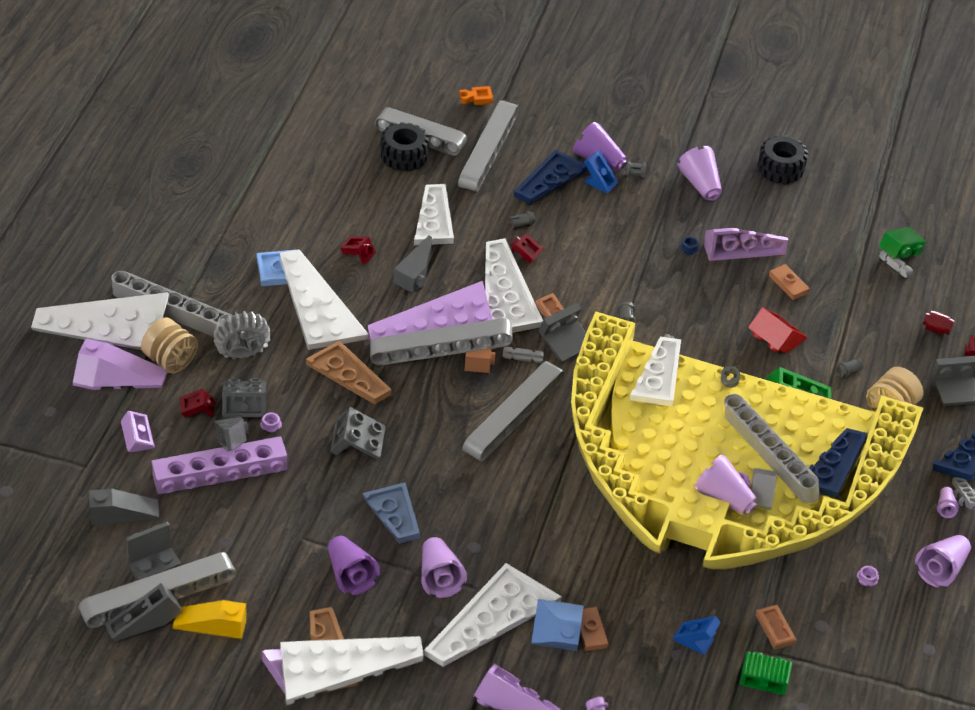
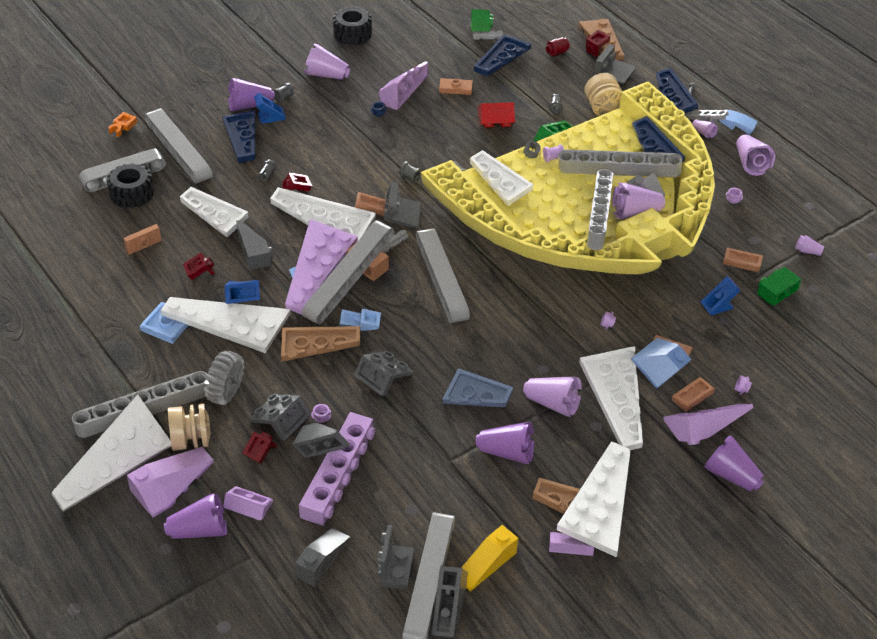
camera: 50 degrees left, 0 degrees up
none -> nougat plate [123,224,161,255]
none -> medium lavender cone [164,493,227,539]
none -> blue slope [225,280,260,304]
none -> light blue slope [339,309,381,331]
none -> dark blue wing [474,34,531,76]
none -> lavender bush [543,144,564,163]
none -> light grey beam [587,169,613,250]
none -> lavender plate [600,311,616,329]
none -> nougat plate [672,377,715,412]
none -> lavender cone [795,235,824,256]

